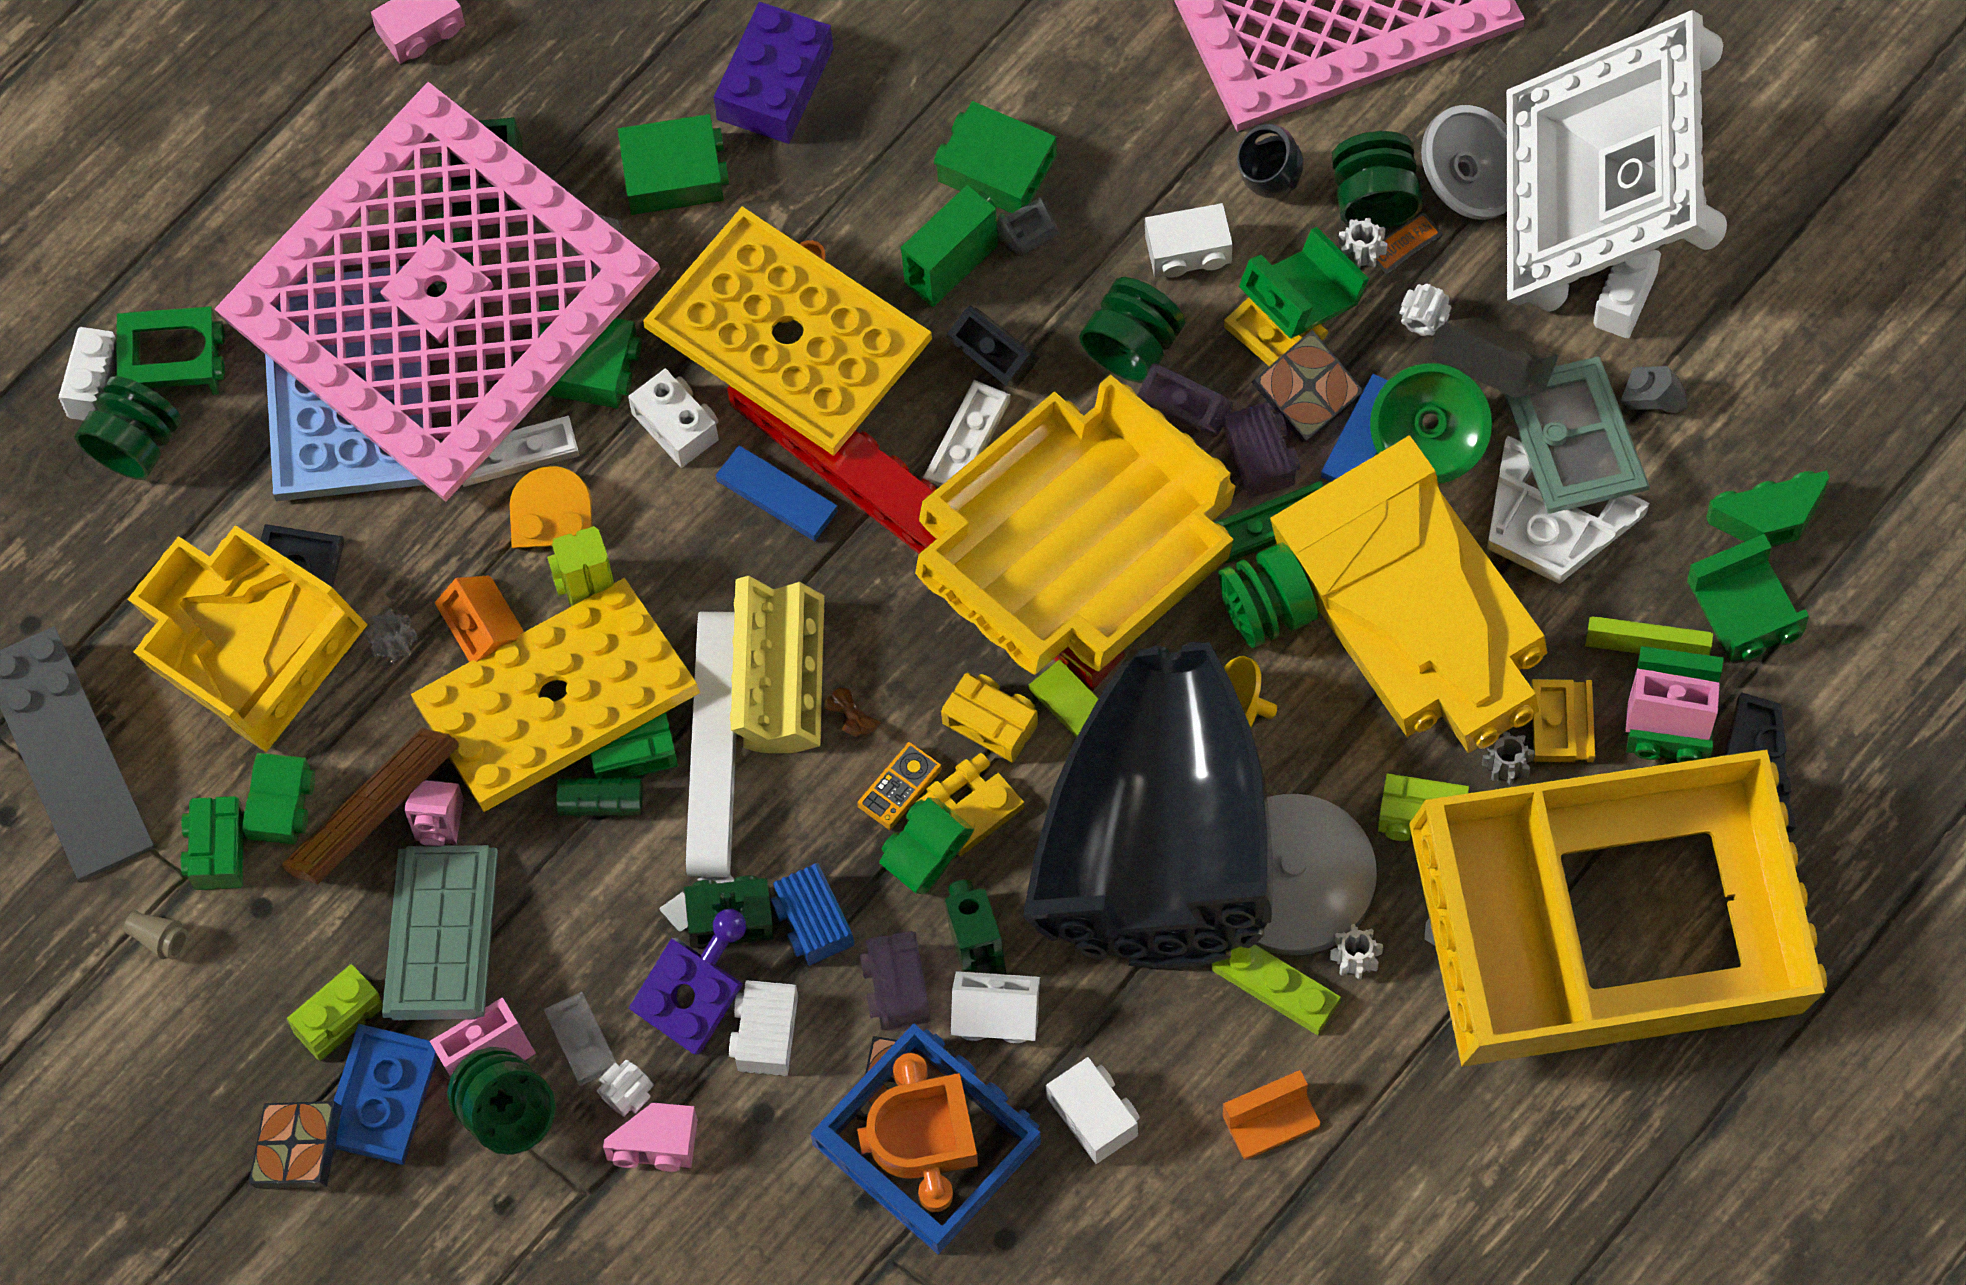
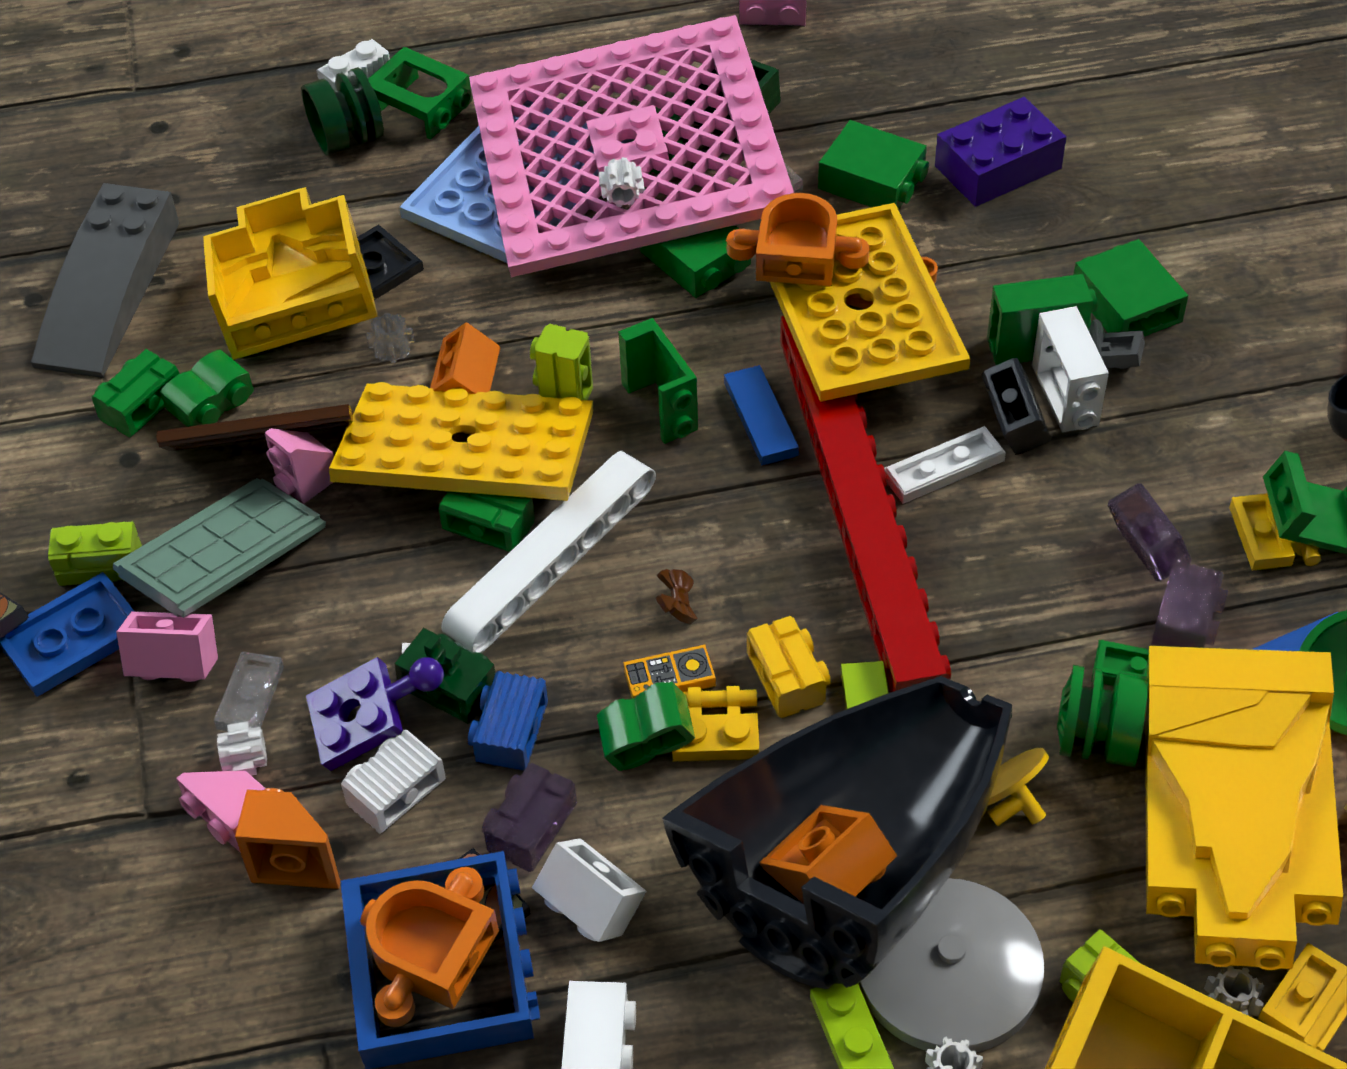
camera: 35 degrees right, 15 degrees down
dark tan cone [124,911,188,960] -> none
dark green wheel [447,1047,556,1155] -> none
white tile [463,416,580,487] -> none
light orange slope [510,466,593,548] -> none
dark green axle [557,776,643,818] -> none
white brick [628,368,719,468] -> none
light yellow brick [730,576,824,753] -> none
yellow panel [915,375,1236,675] -> none
dark green torso [944,879,1007,975] -> none
dark green wheel [1079,277,1186,383] -> none
white brick [1145,203,1232,277] -> none
tile [1251,330,1364,443] -> none
none -> orange slope [235,788,340,889]
none -> white gear [599,157,645,207]
none -> green panel [618,318,698,444]
none -> orange piece [726,193,870,286]
none -> orange slope [759,805,897,904]
none -> white window [1032,306,1109,433]

